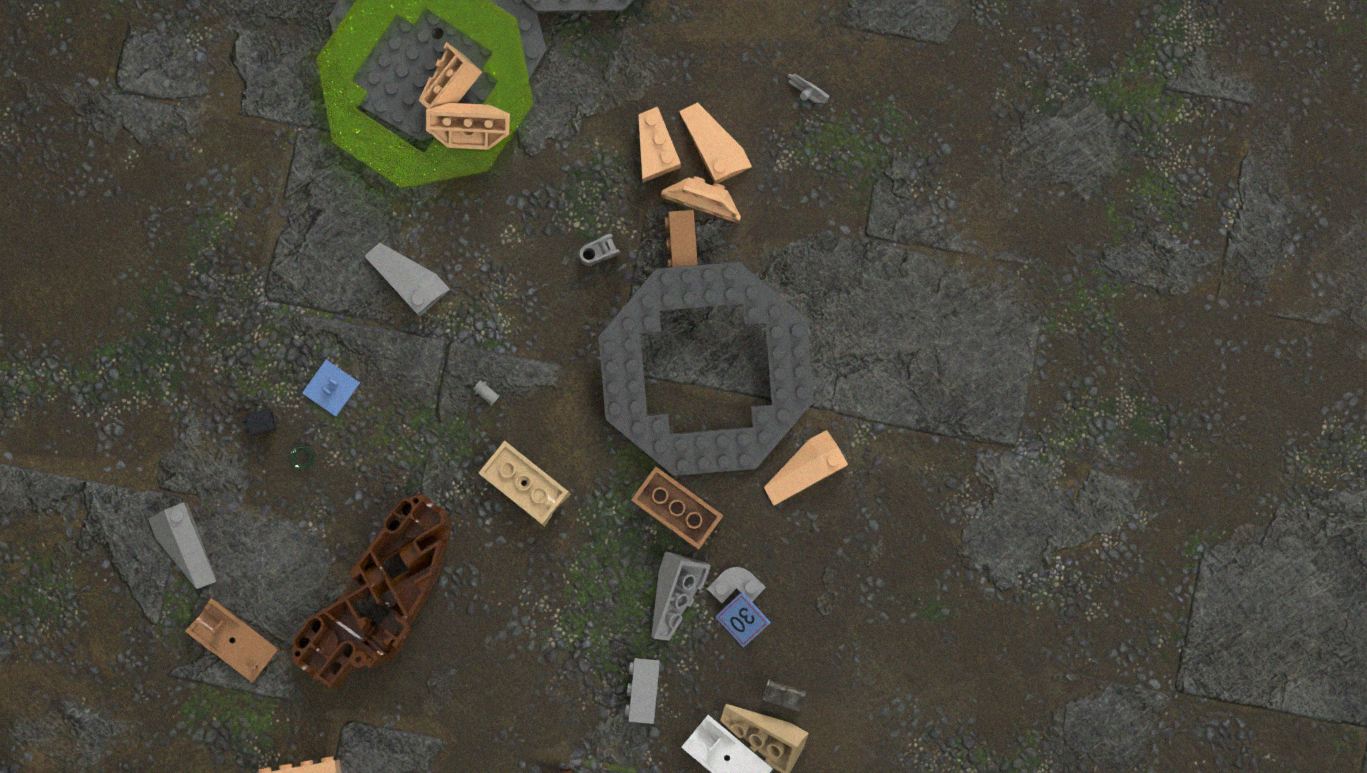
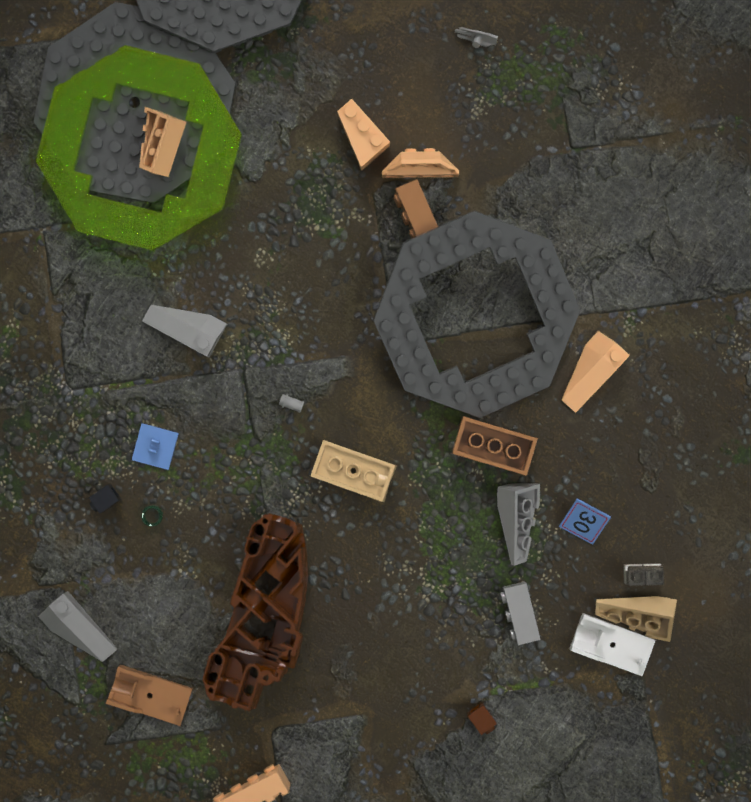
camera: 15 degrees left, 5 degrees up
light nougat wedge [426,103,510,150] -> none
light grey piece [579,234,620,266] -> none
light nougat wedge [679,103,752,184] -> none
light grey plate [707,567,766,603] -> none

